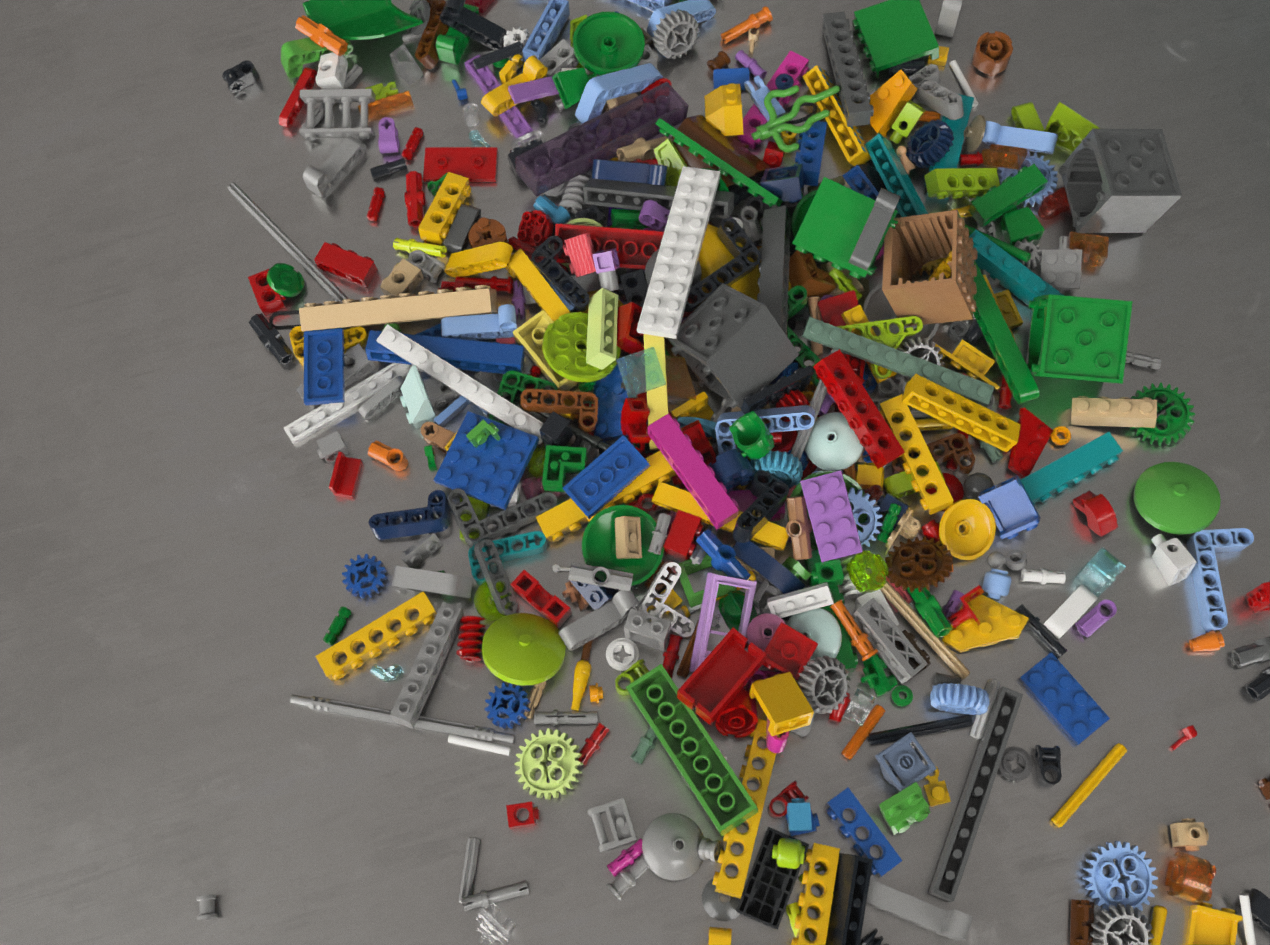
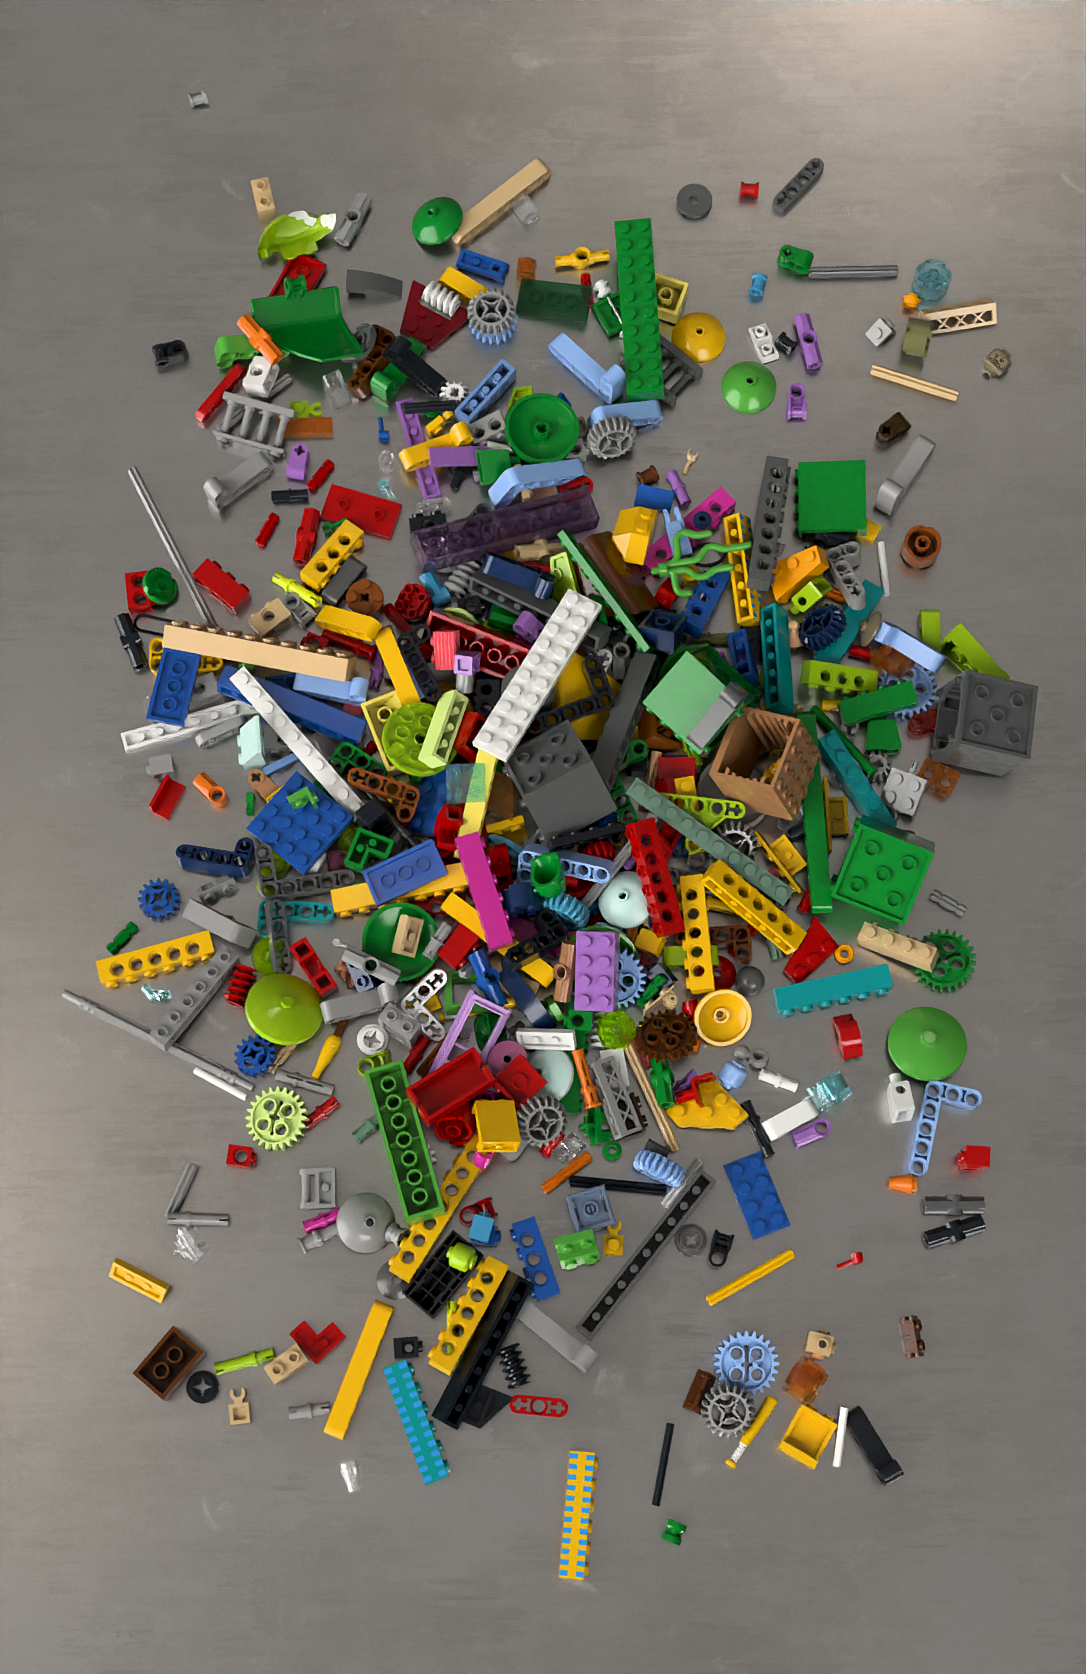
camera: 10 degrees right, 5 degrees up
light orange plate [589,683,603,704] -> none
orange pin [721,6,773,44] -> none
panel [978,475,1041,539] -> none

